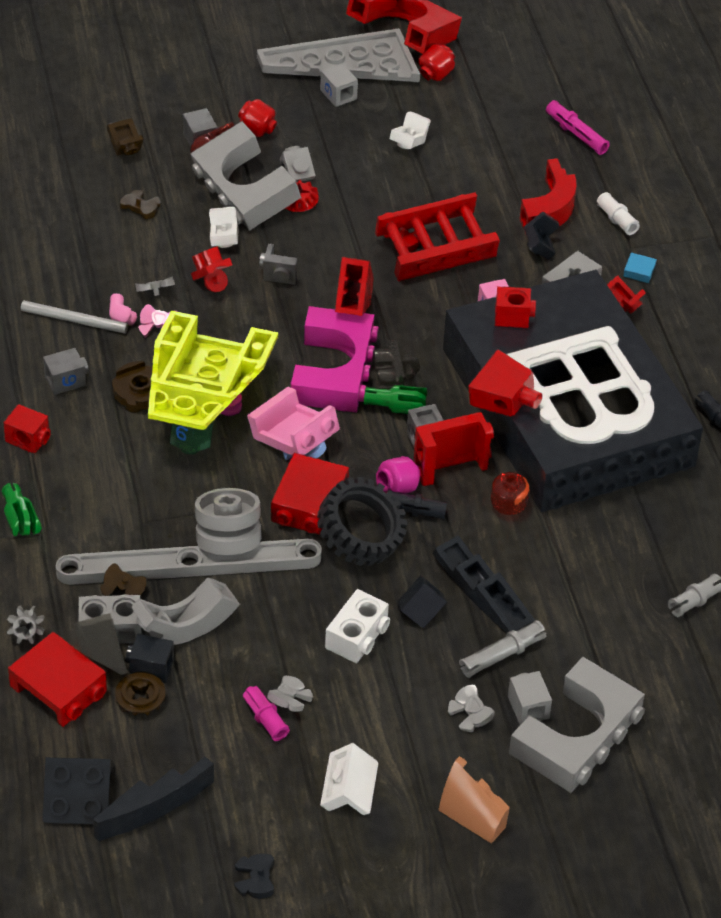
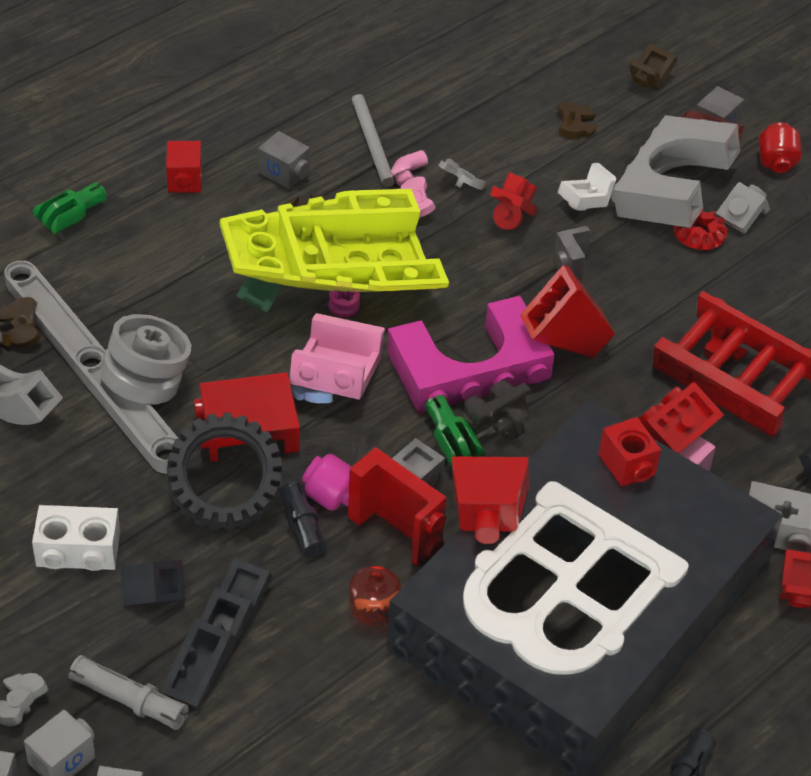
camera: 60 degrees right, 0 degrees up
none -> red bracket [639,382,724,454]

